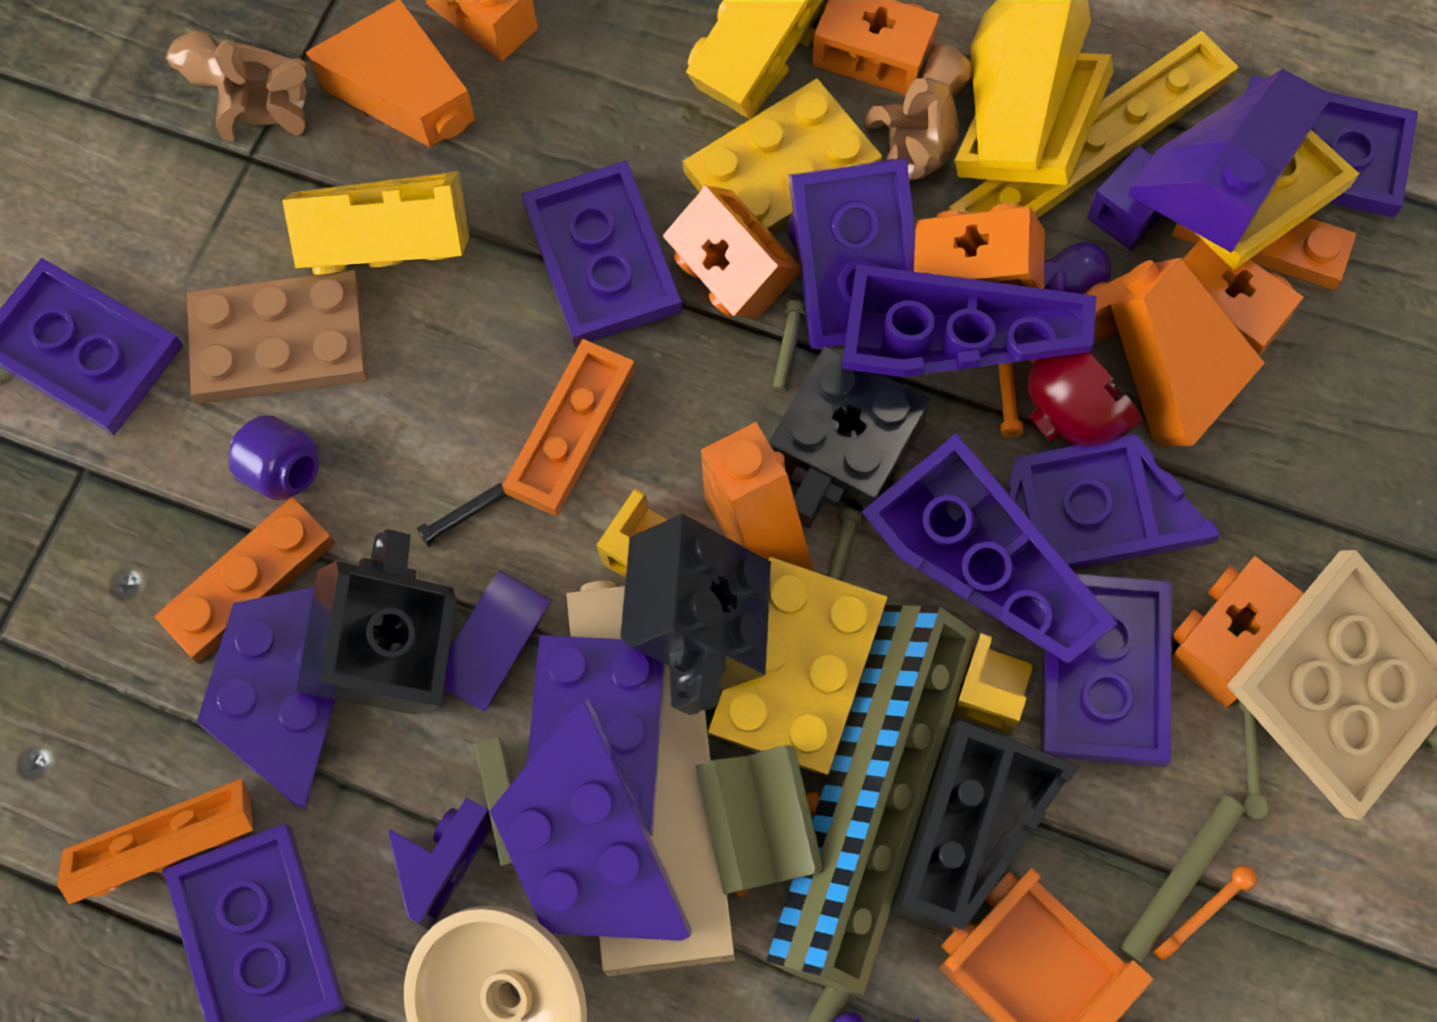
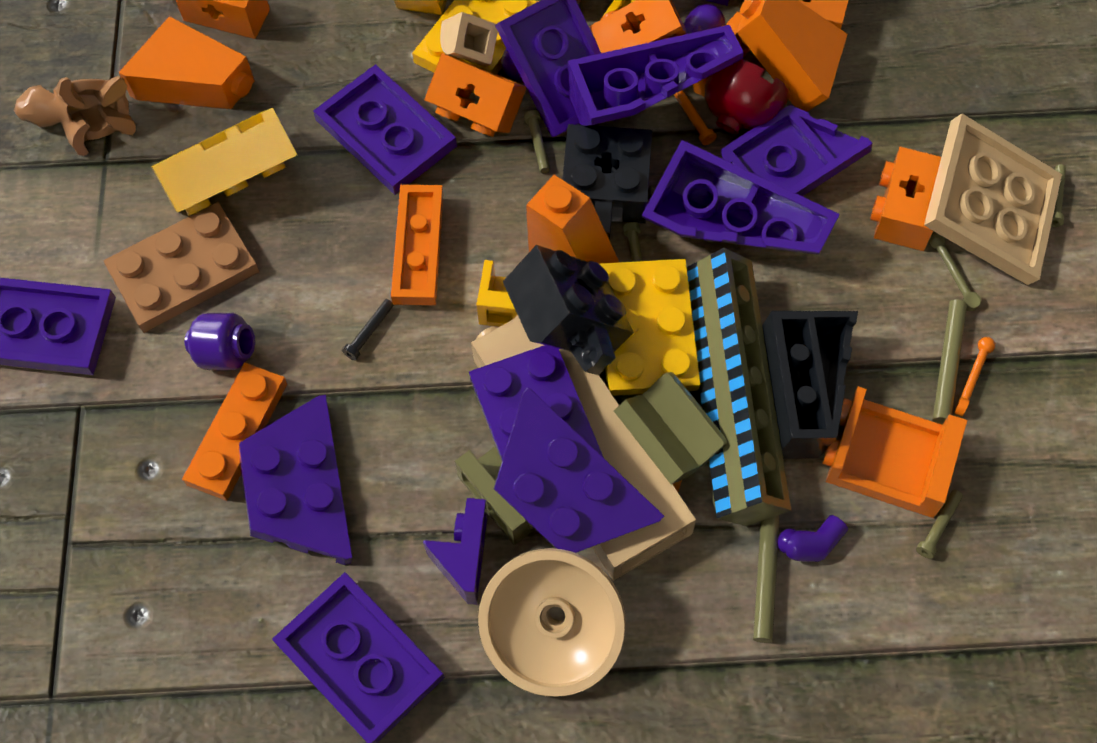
camera: 25 degrees left, 5 degrees down
orange plate [58,778,253,905] -> none
black hinge [296,529,457,715] -> none
dark purple slope [444,570,553,712] -> none
yellow panel [952,633,1032,735] -> none
dark purple plate [1040,574,1172,767] -> none
none -> tan brick [440,12,498,67]

